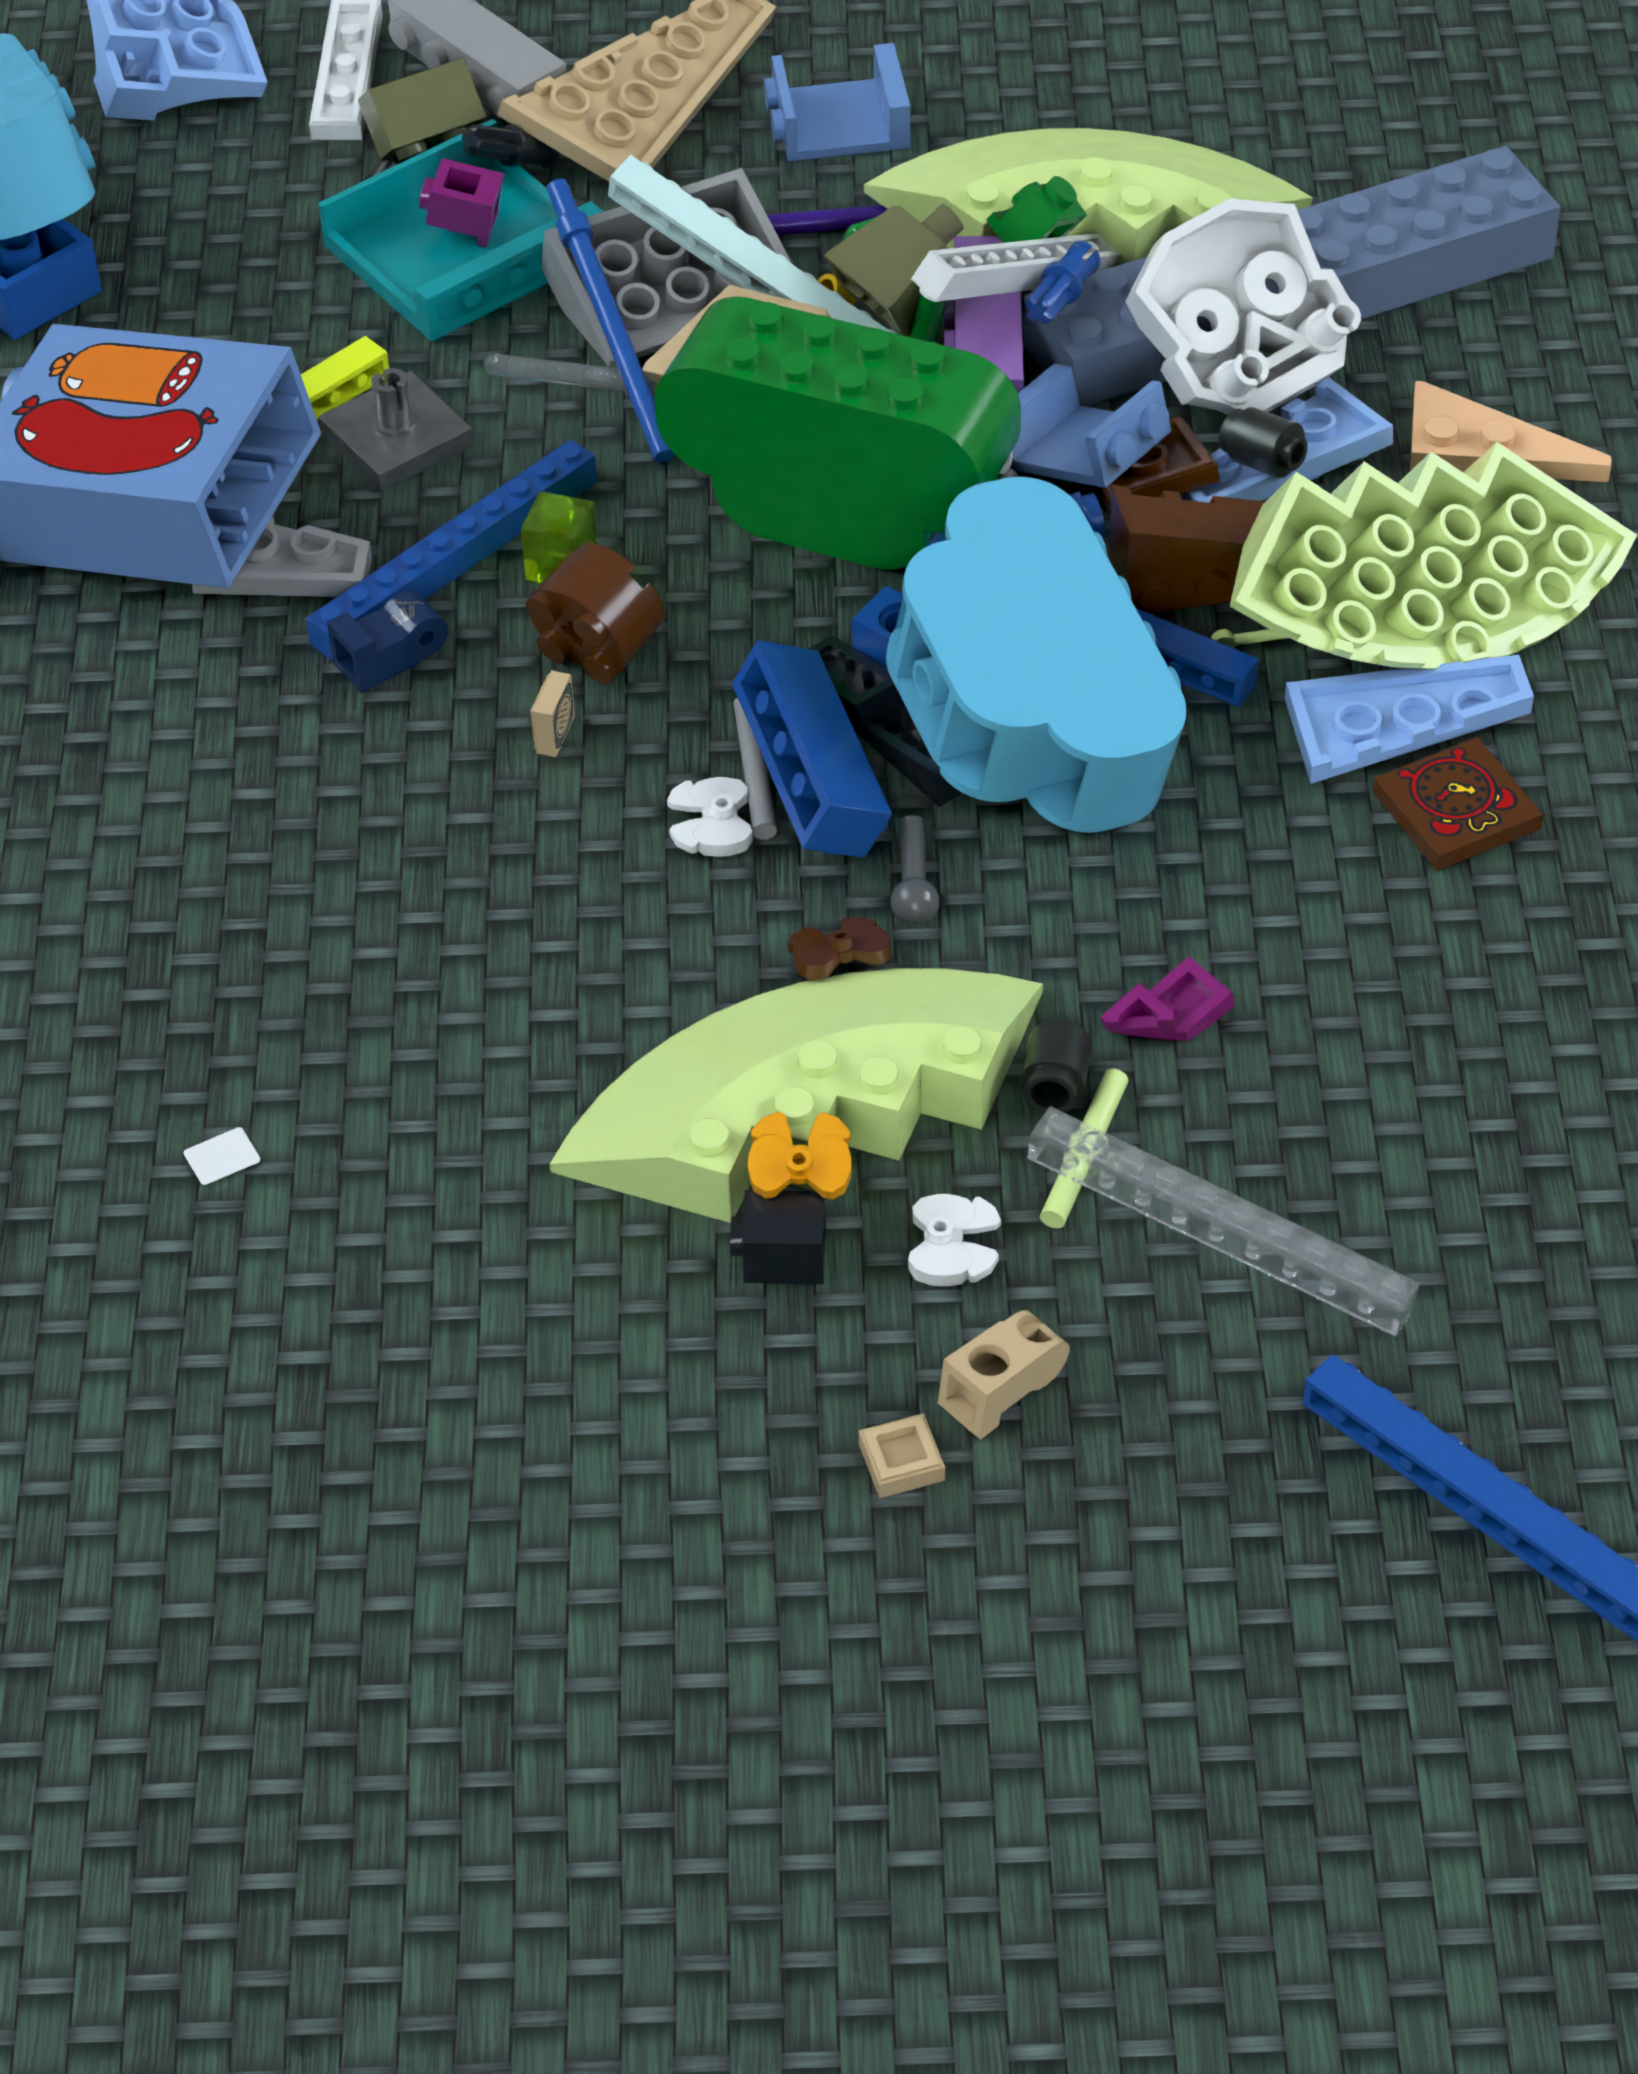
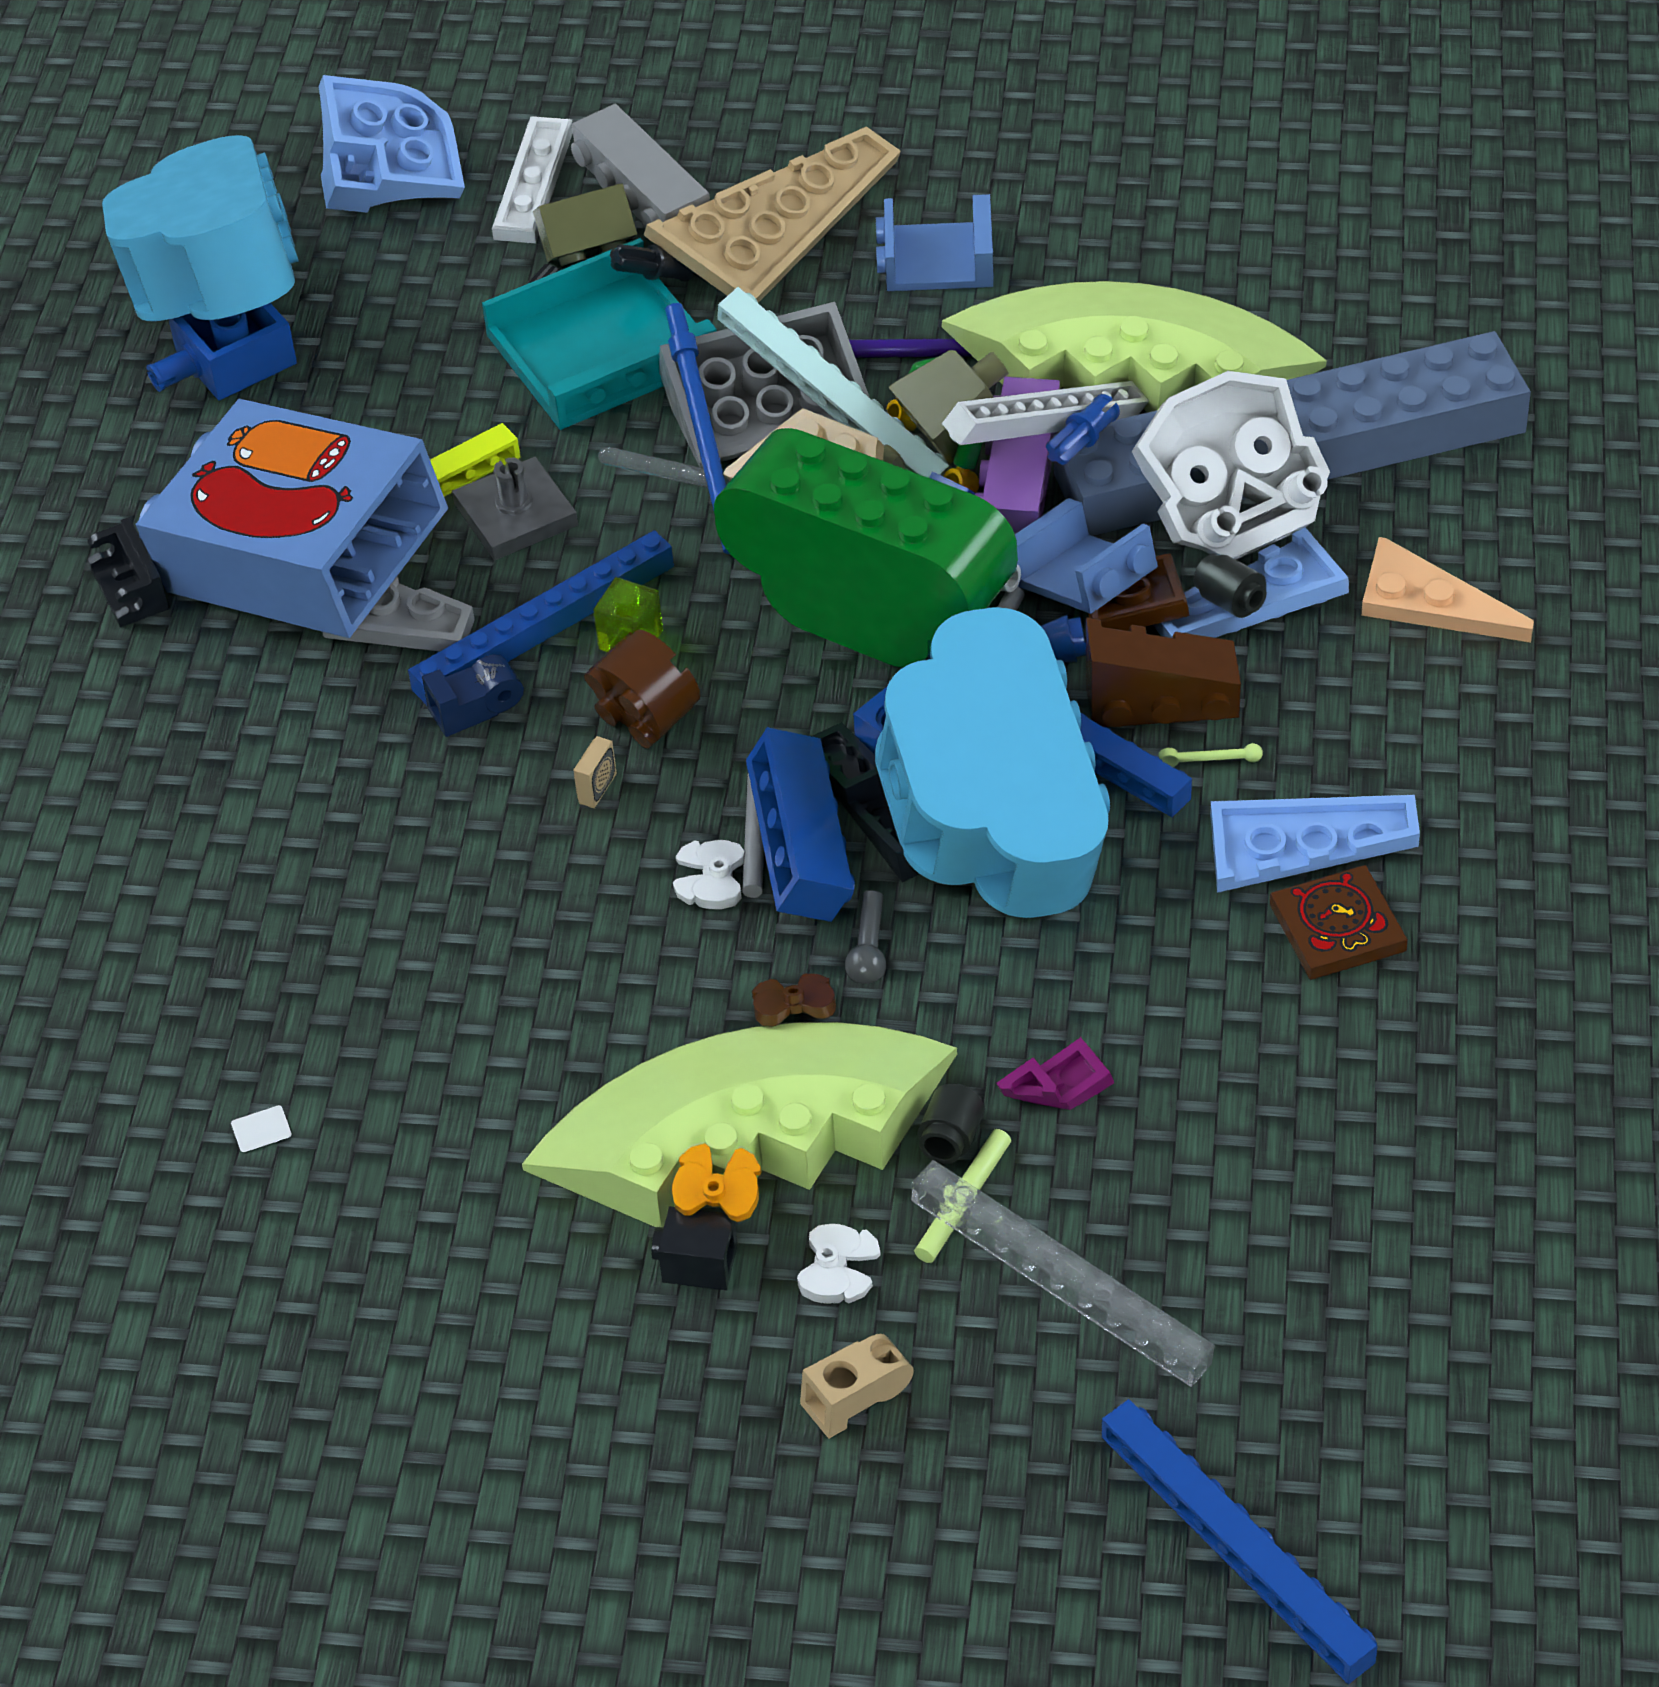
camera: 10 degrees right, 0 degrees up
magenta brick [419,158,504,248] -> none
tan tile [858,1413,945,1499] -> none
green brick [986,176,1087,243] -> none
yellowish green brick [1230,442,1637,669] -> none

